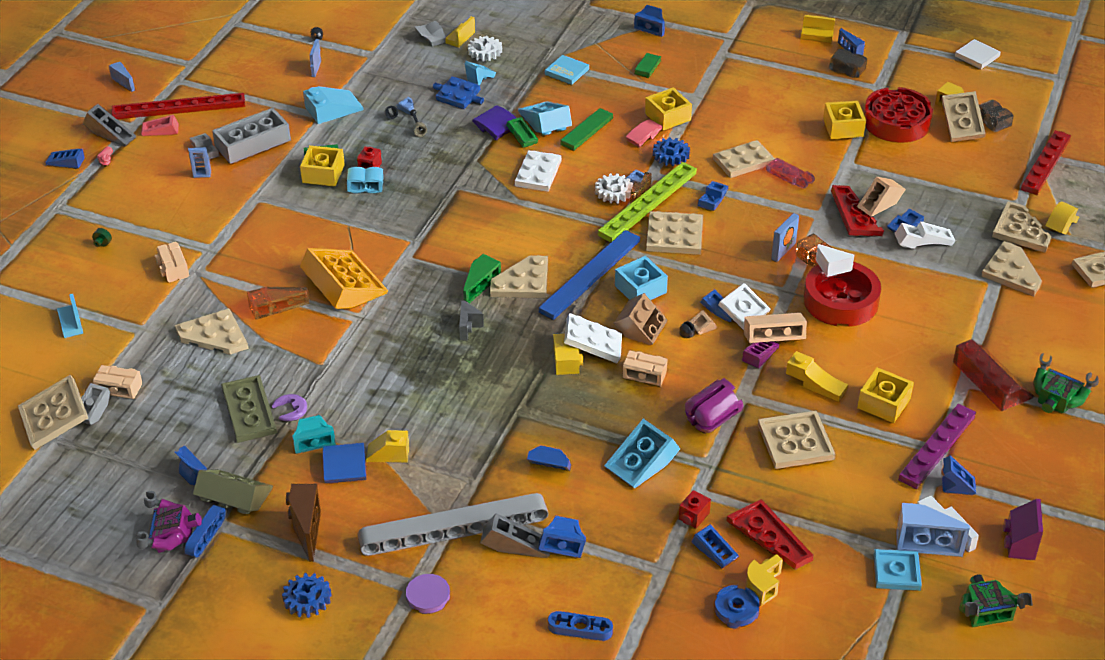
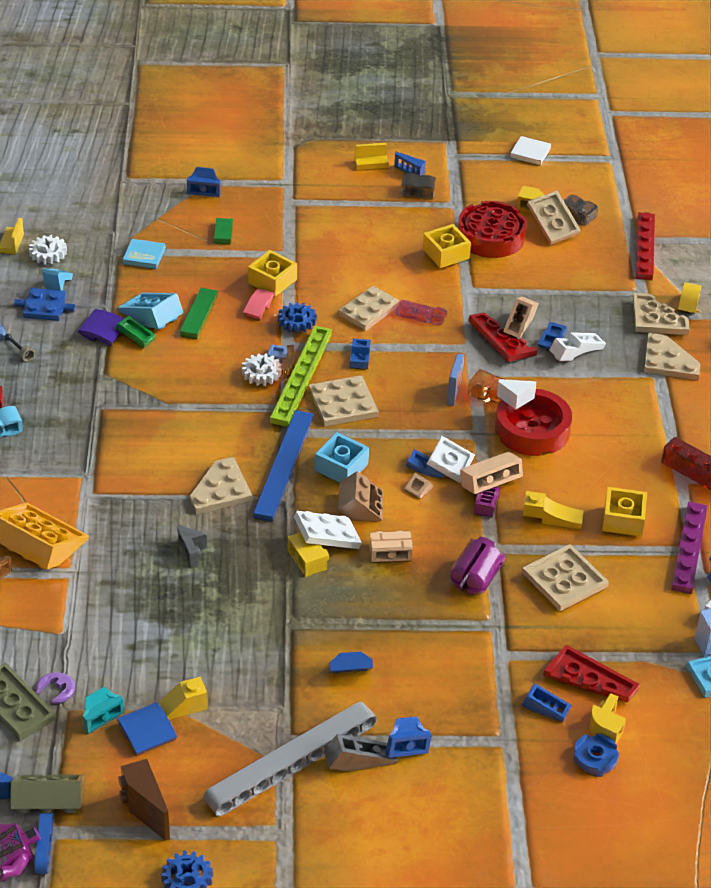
camera: 25 degrees left, 0 degrees up
medium lavender tile [406,574,450,614] -> none
green slope [463,254,501,303] -> none
white plate [515,150,561,192] -> none
blue beam [548,611,613,641] -> none
medium azure slope [604,419,680,488] -> none
red brick [678,490,711,529] -> none
black hinge [679,321,695,338] -> none

